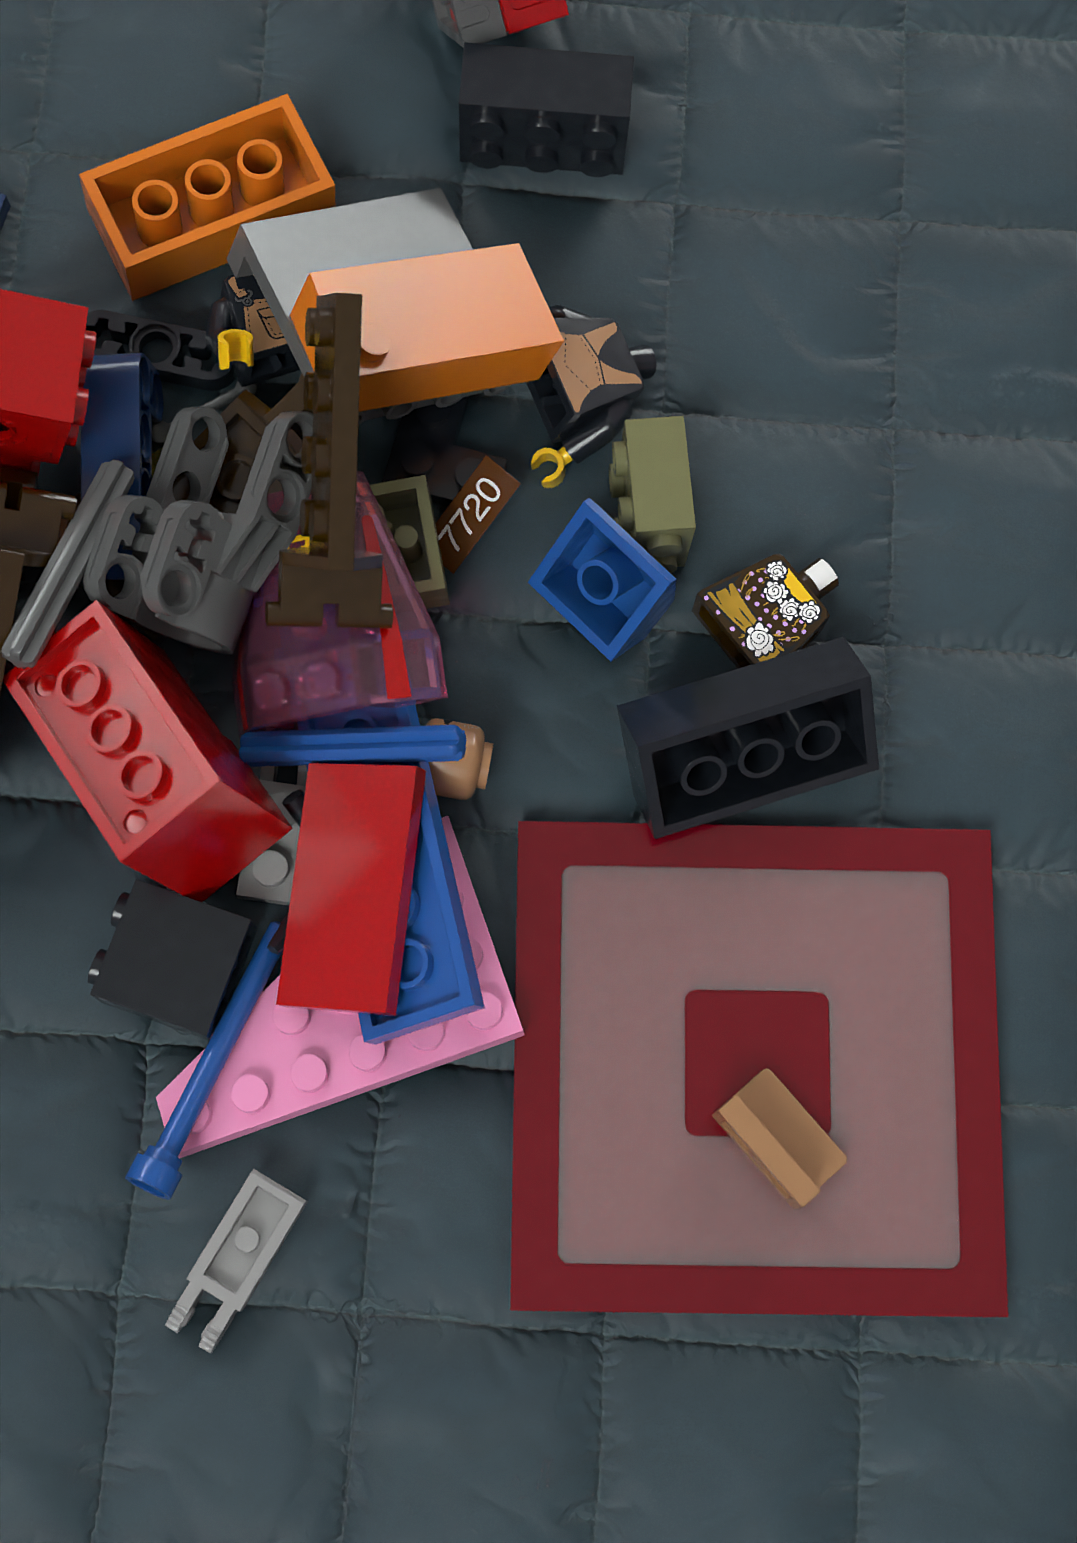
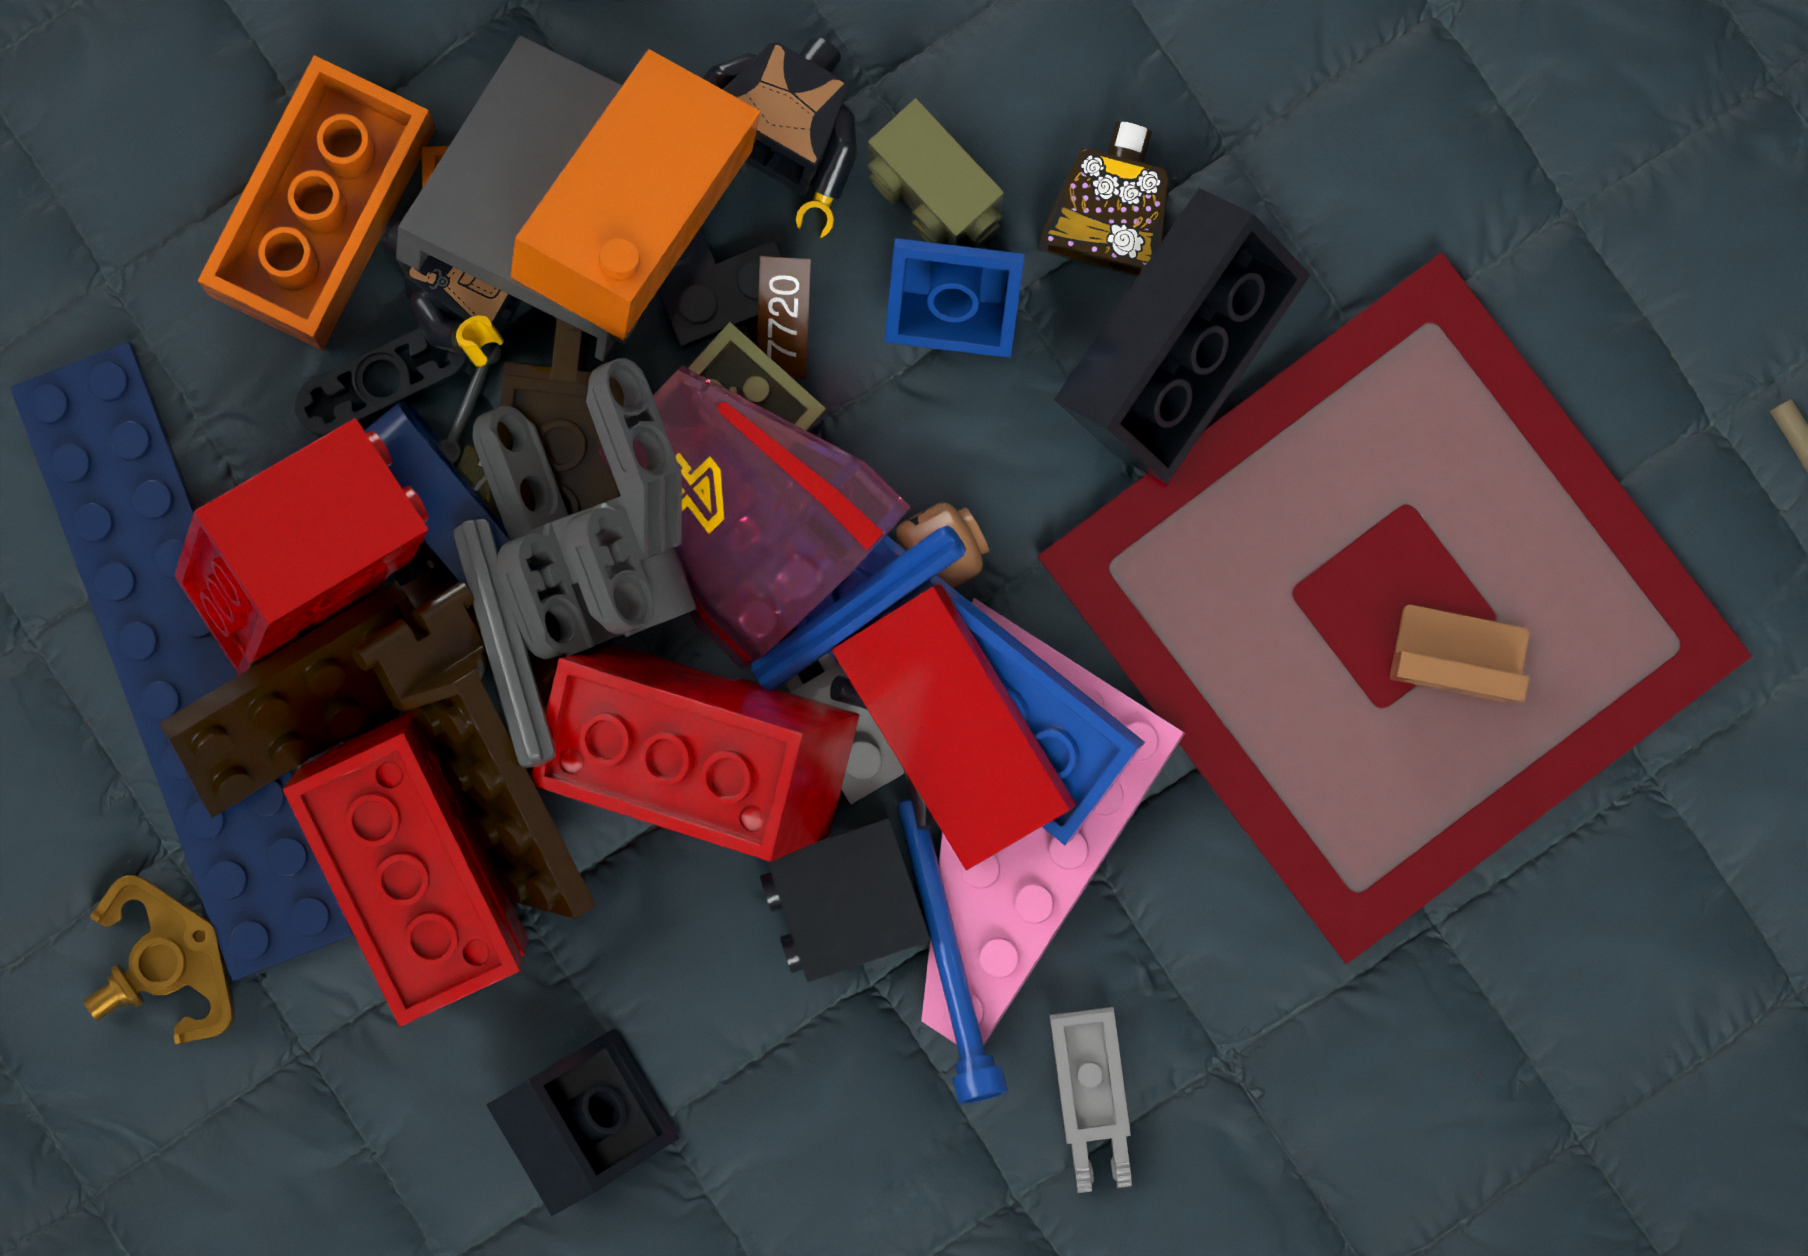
camera: 30 degrees left, 10 degrees up
dark brown hinge [265,292,393,629] -> none

